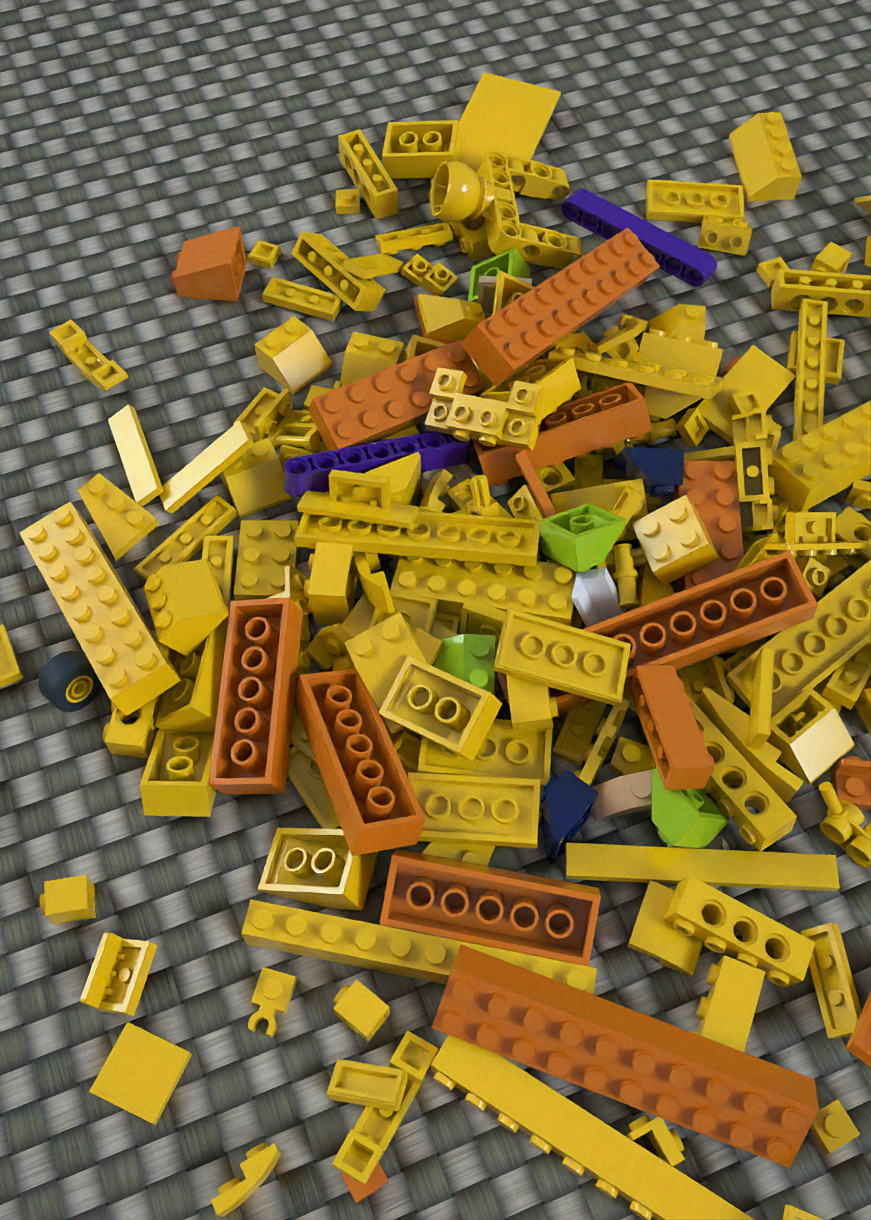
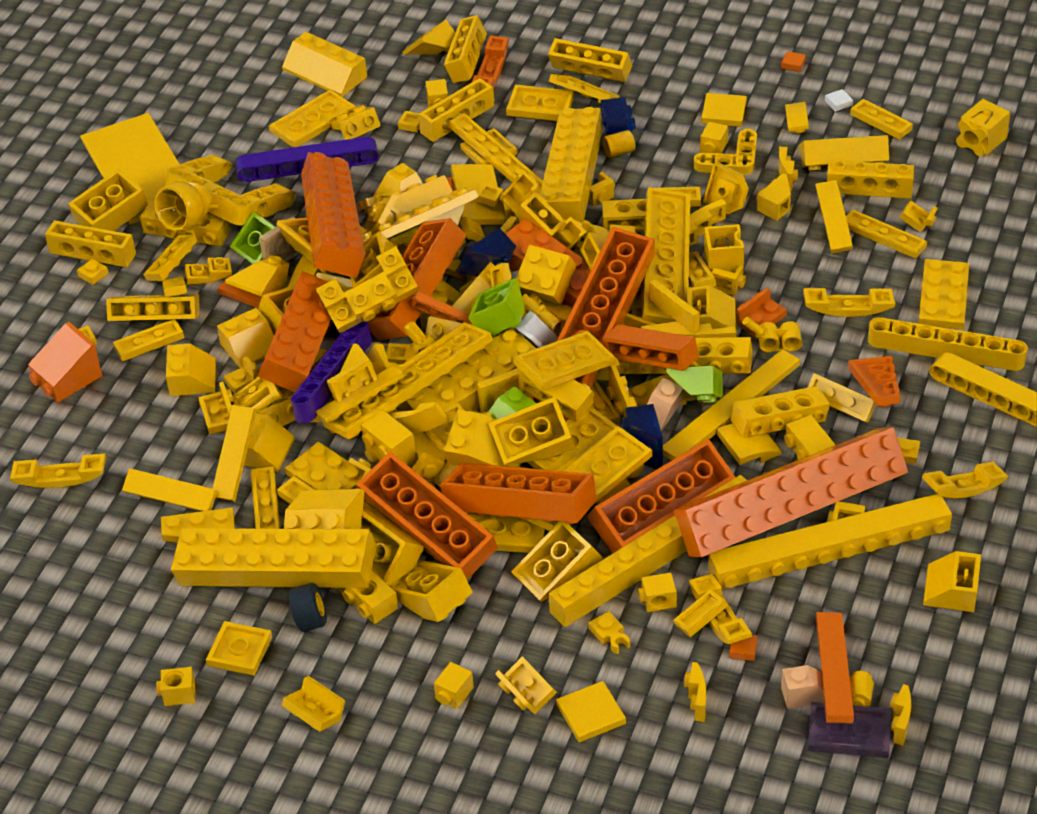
camera: 45 degrees left, 15 degrees down
yellow bracket [765,512,868,556] -> none

